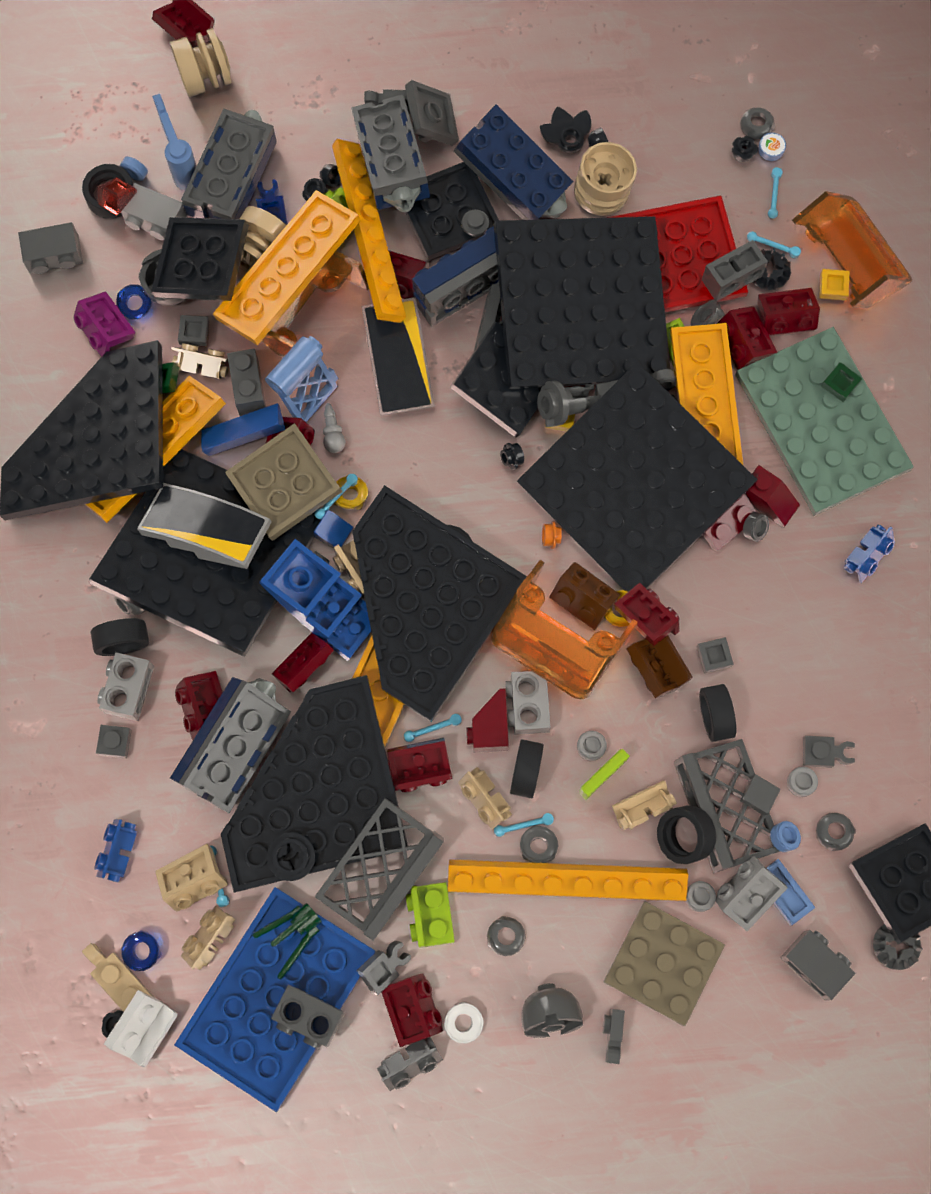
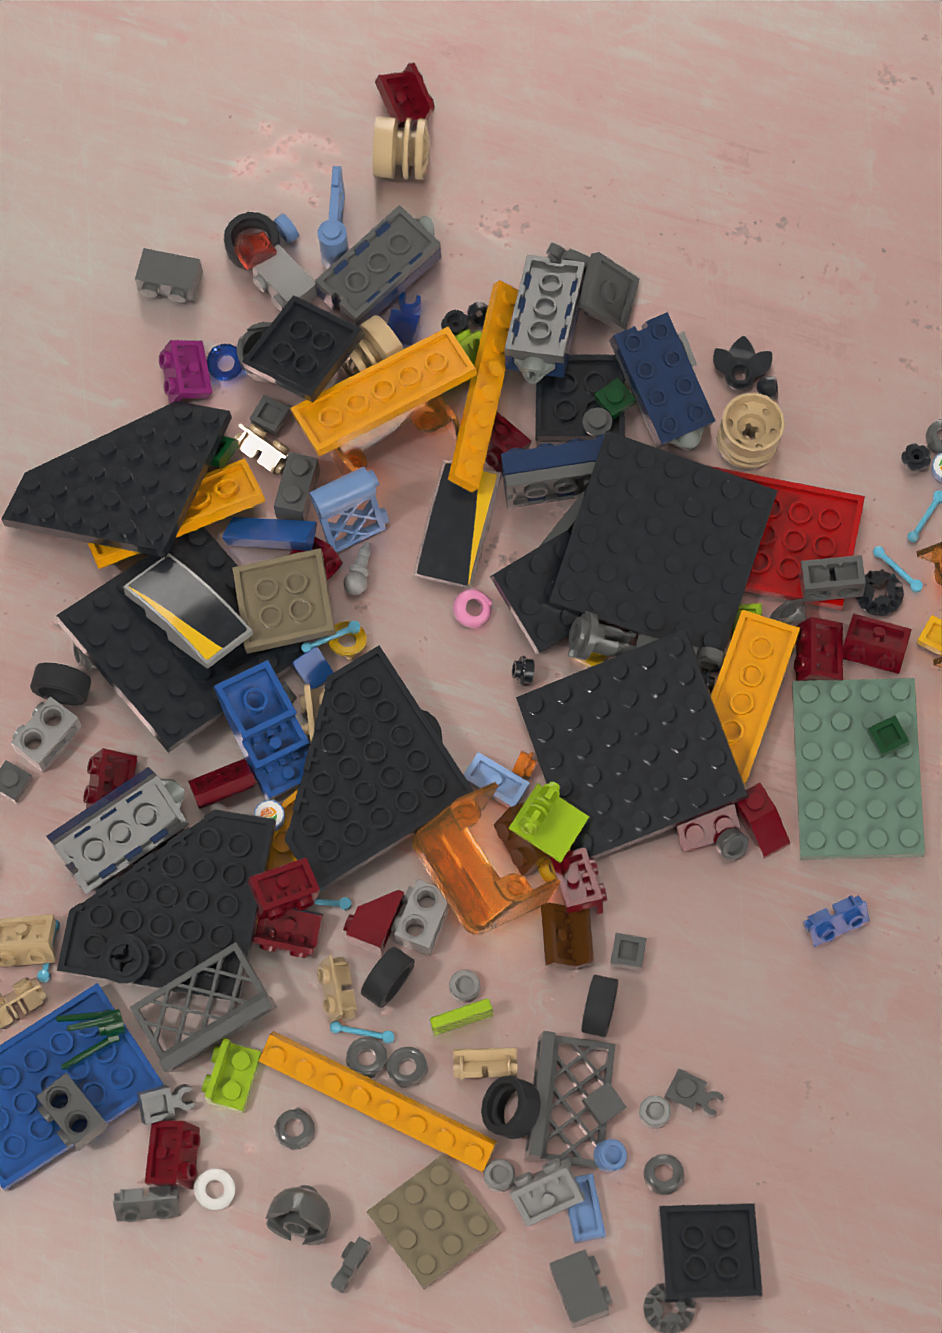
camera: 30 degrees right, 5 degrees down
none -> dark red bracket [247,857,321,921]
none -> tile [254,800,285,831]
none -> dark grey piece [387,1047,428,1088]
none -> bright pink piece [453,589,492,628]
none -> light blue plate [463,752,530,808]
none -> lime hinge [508,781,589,863]
none -> dark green plate [594,378,636,420]

